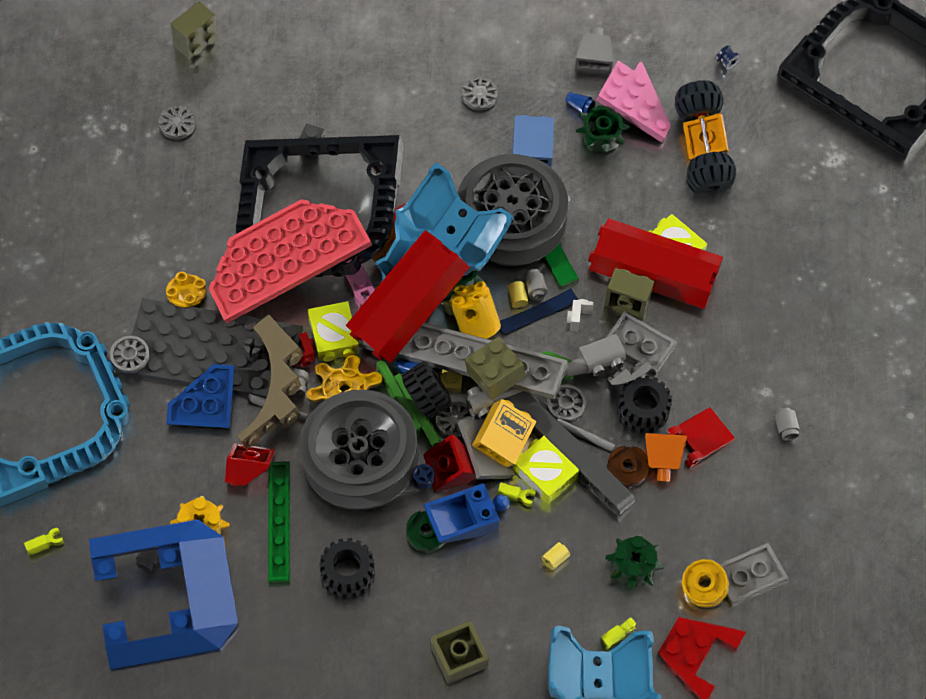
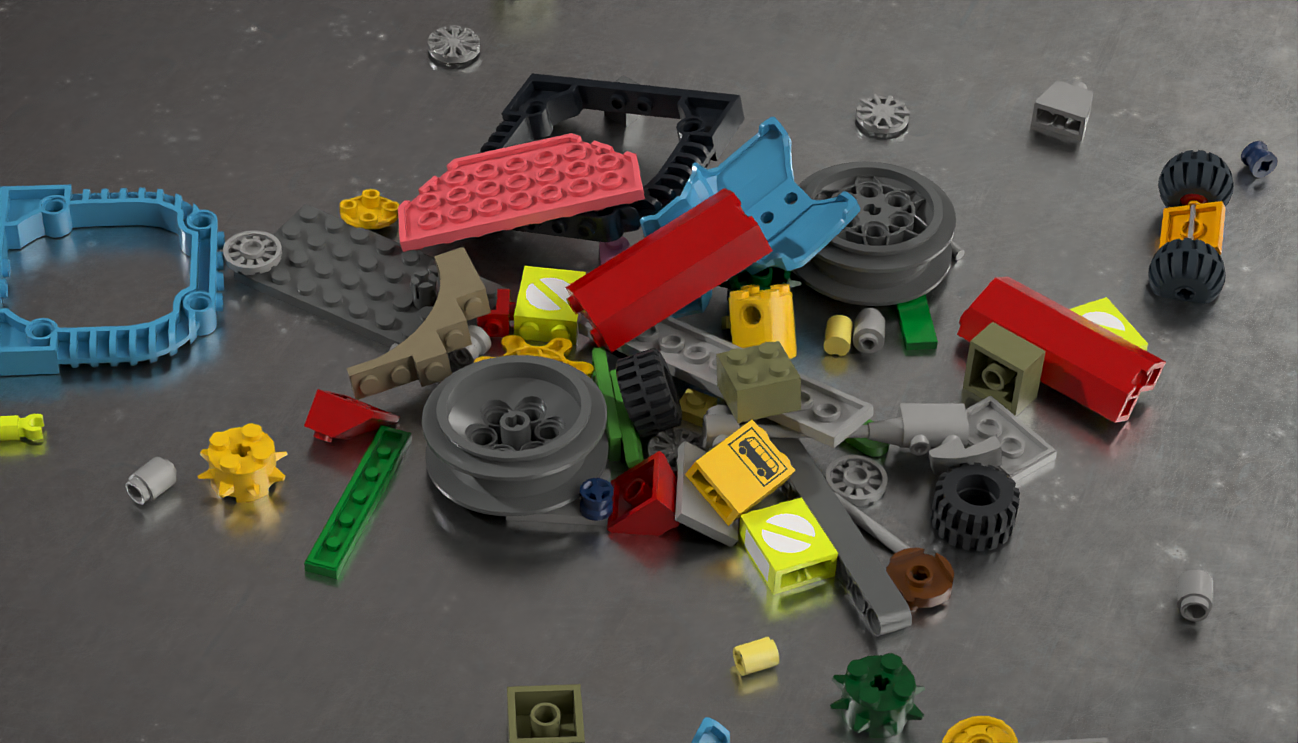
camera: 20 degrees right, 20 degrees down
blue slope [89,519,238,670] -> none
blue plate [166,364,235,429] -> none
black tyre [320,538,375,598] -> none
dark green plate [406,510,446,554] -> none
blue slope [424,483,510,543] -> none
neon yellow bar [497,482,536,507] -> none
dark blue sticker [500,288,578,334] -> none
medium blue brick [513,115,554,167] -> none
blue cone [565,92,596,114] -> none
white bracket [567,299,594,332] -> none
dark green brick [576,105,630,152] -> none
bright pink wing [596,61,671,142] -> none
orange torso [645,433,687,481] -> none
red flag [667,407,735,469] -> none

